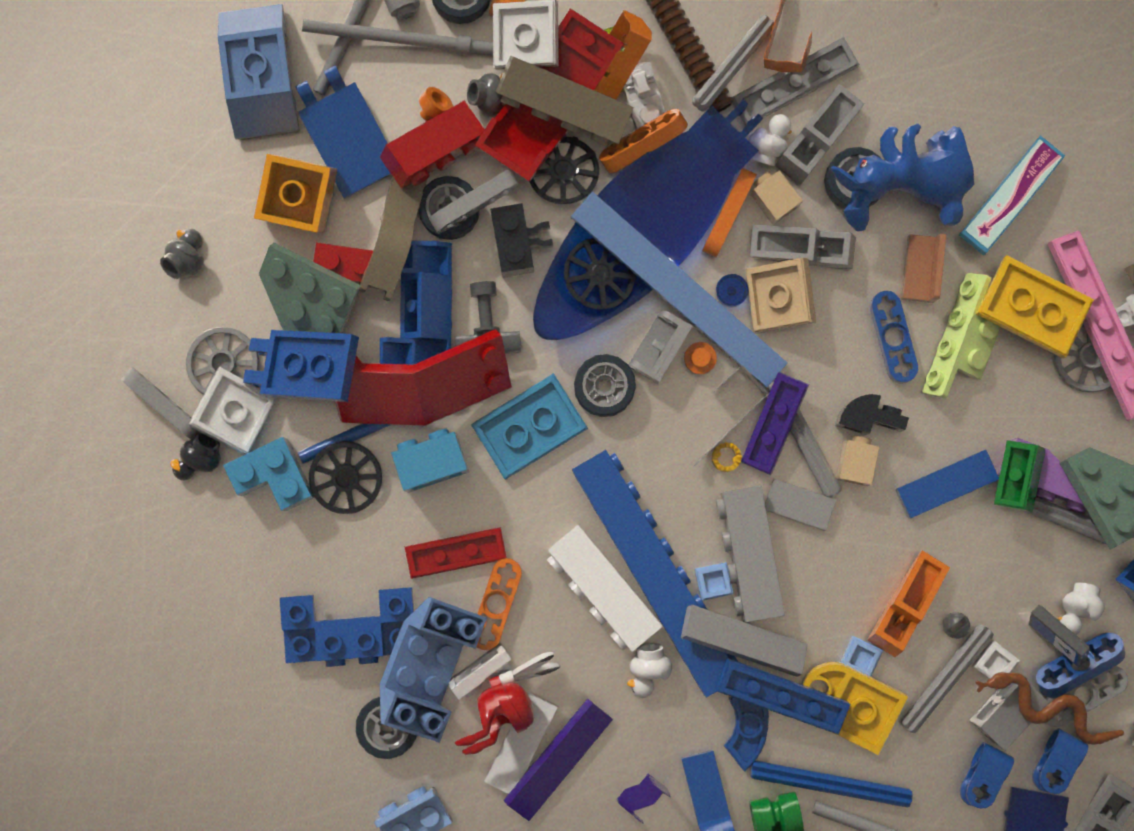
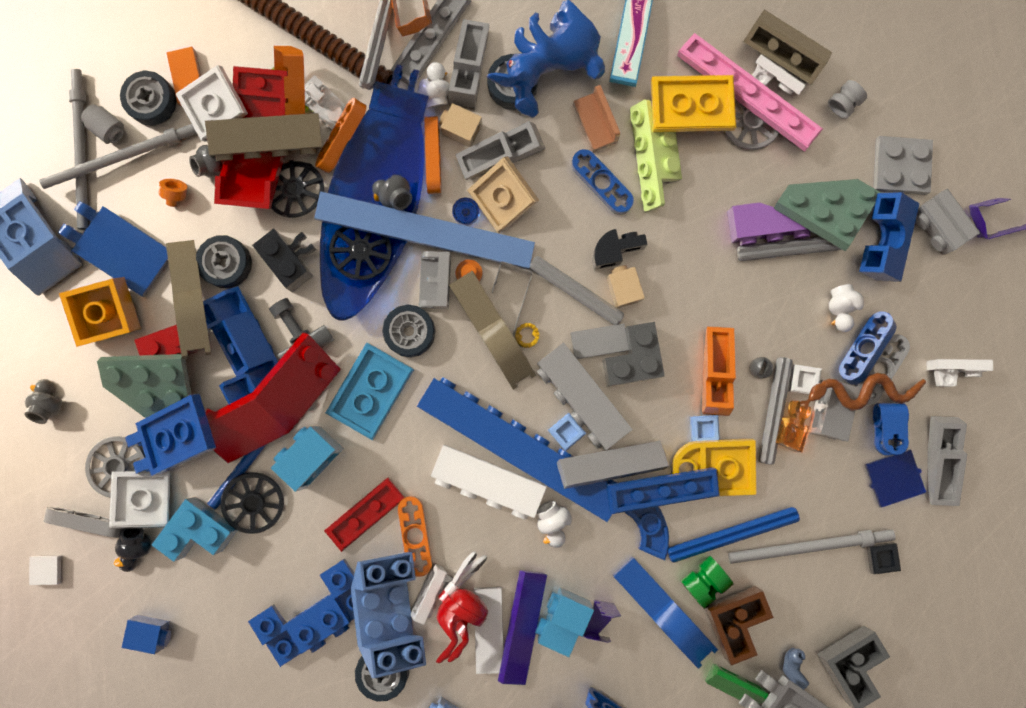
camera: 25 degrees left, 0 degrees up
red brick [380,100,485,189] -> none
light grey beam [429,170,519,234] -> none
dark purple tile [741,372,810,475] -> none
blue tile [896,450,999,519] -> none
blue piece [960,742,1014,809] -> none
green slope [994,440,1045,513] -> none
dark grey tile [1029,605,1090,668] -> none
none -> white tile [29,555,61,585]
none -> blue brick [121,615,171,655]
none -> dark grey animal [372,175,412,210]
none -> dark tan piece [449,271,536,390]
none -> dark azure brick [535,587,594,657]
none -> dark grey brick [602,322,665,387]
none -> clear orange plate [776,401,811,453]

